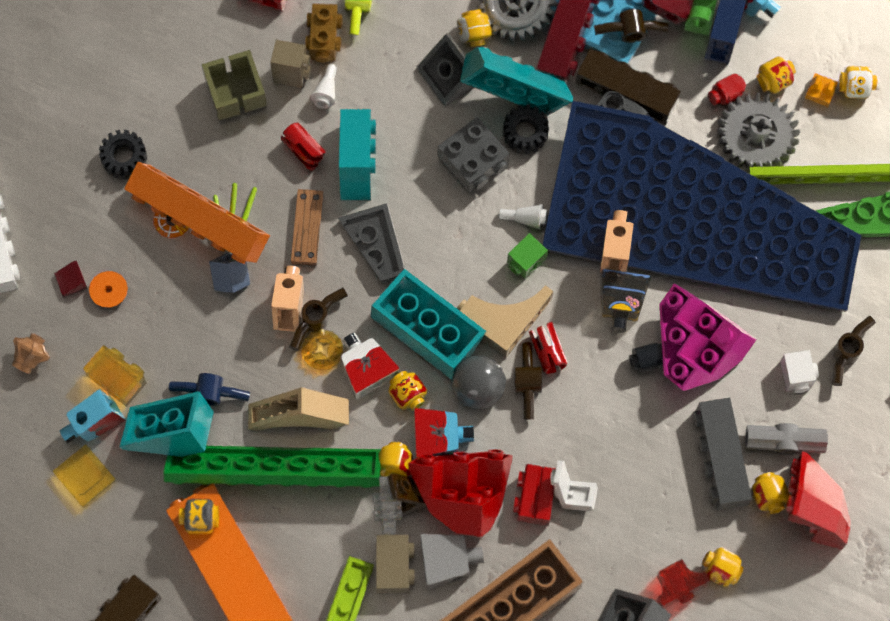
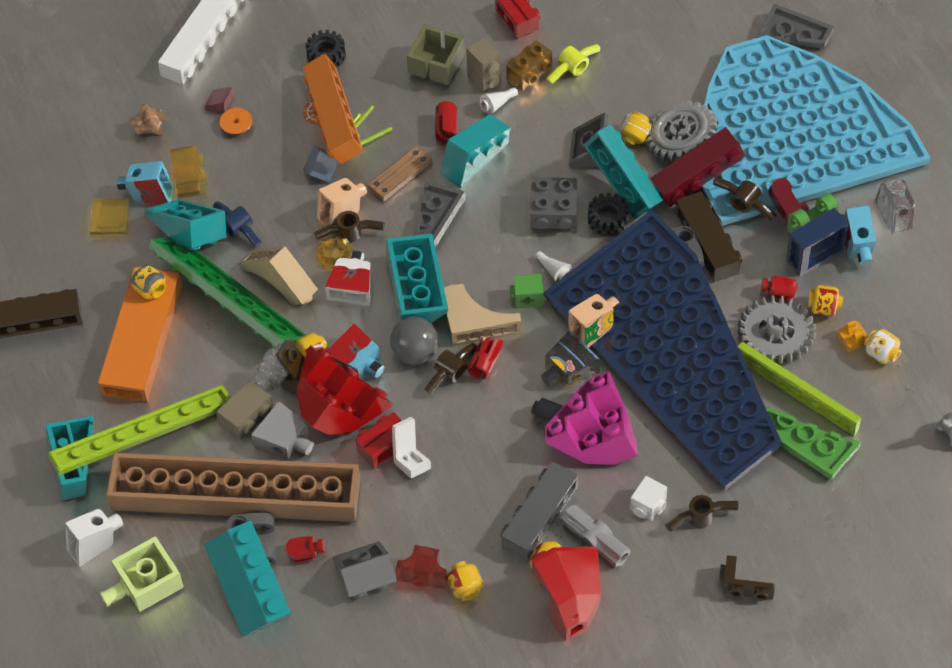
camera: 45 degrees right, 15 degrees down
yellow head [388,371,427,411] -> none

